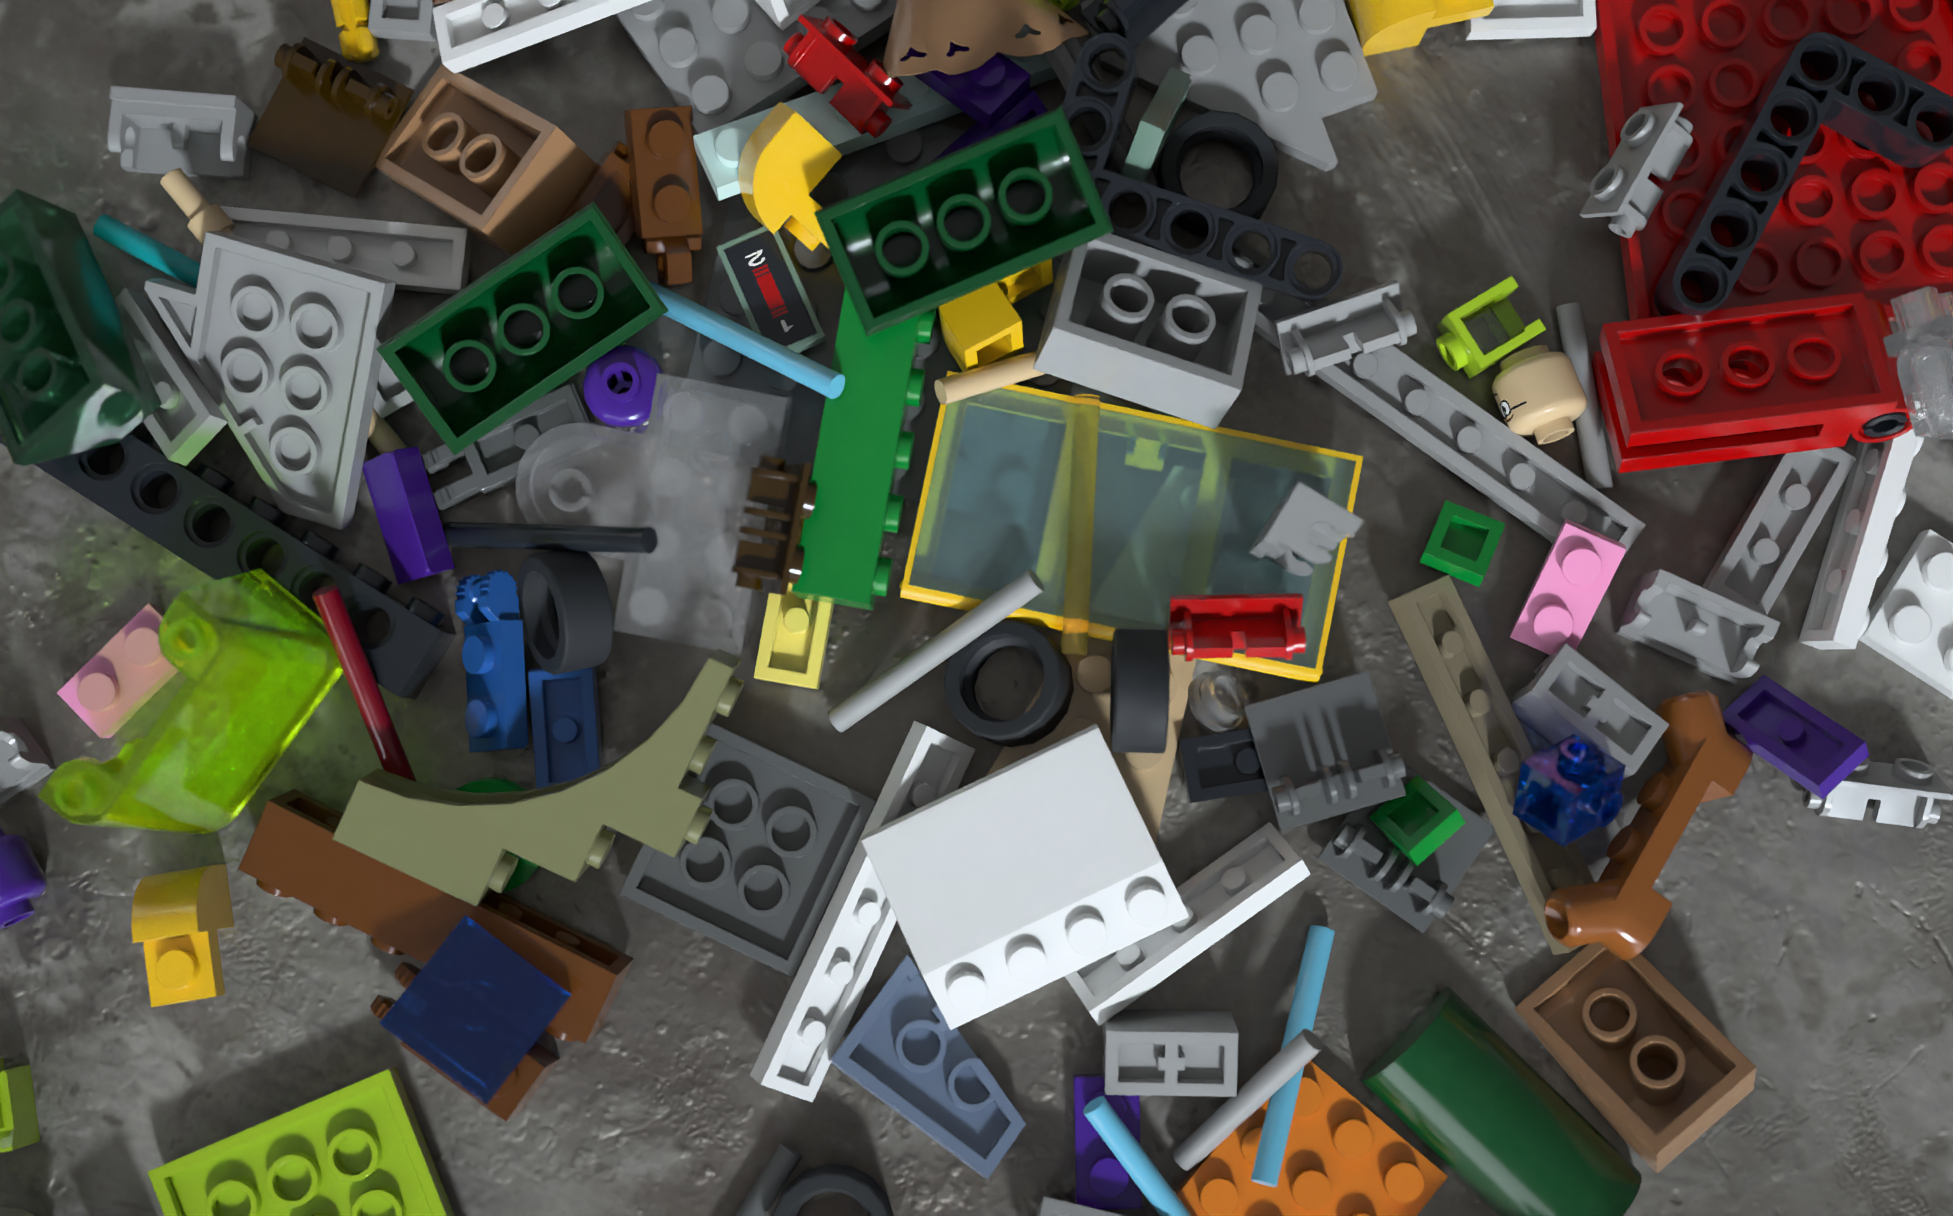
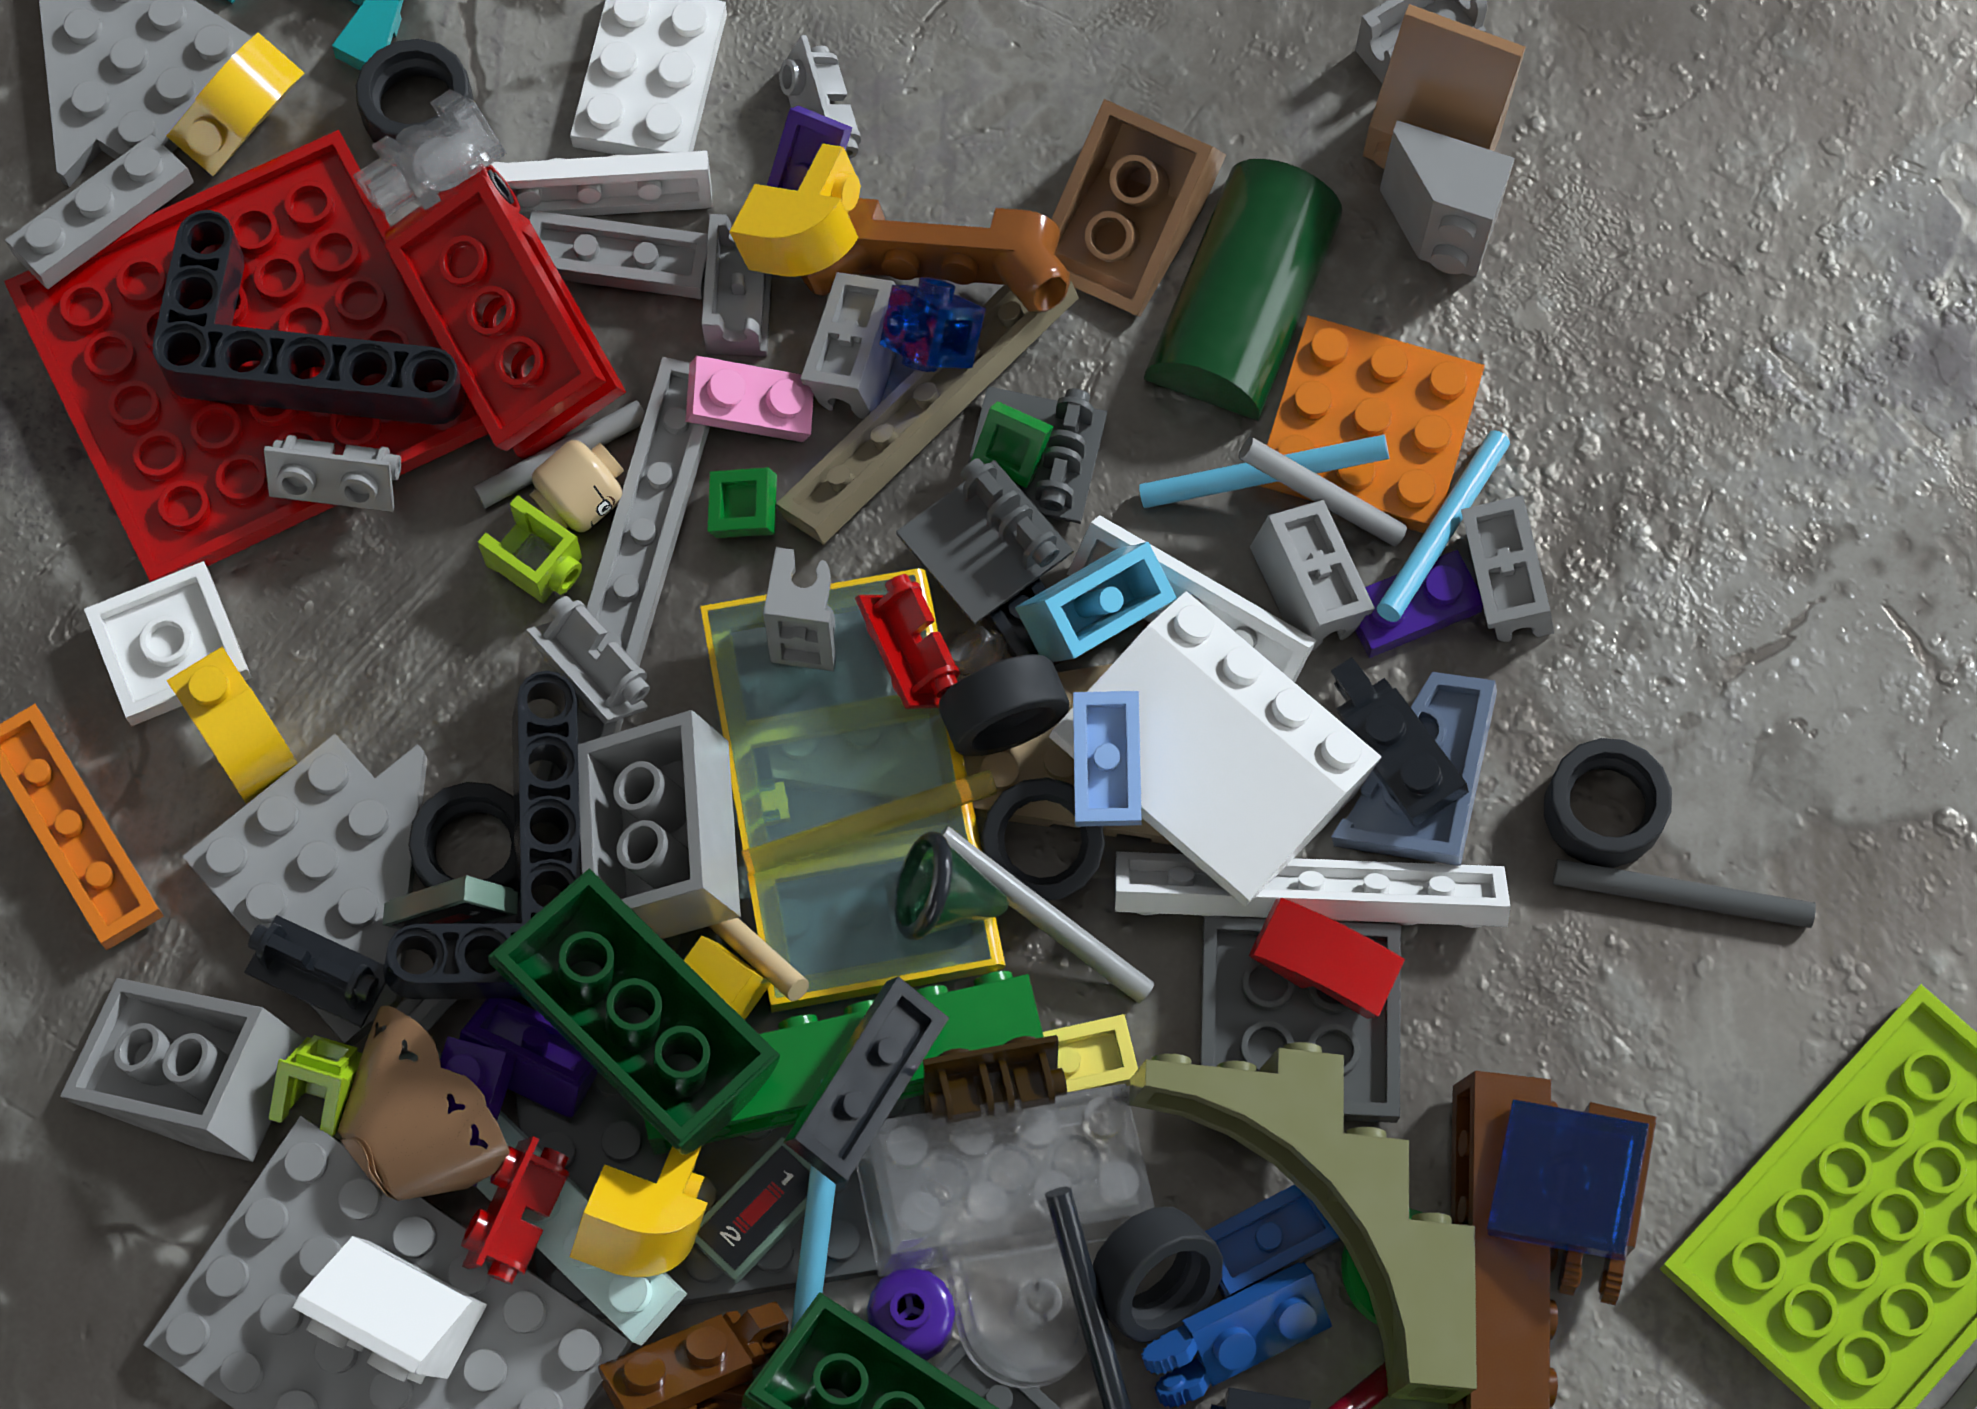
camera: 120 degrees left, 15 degrees down
none -> yellow brick [729,144,861,277]
none -> black plate [783,976,949,1184]
none -> clear green hat [894,831,1009,941]
none -> medium azure brick [1015,542,1177,662]
none -> light blue plate [1073,691,1142,827]
none -> red slope [1248,898,1405,1019]
none -> black hinge [1331,657,1469,827]

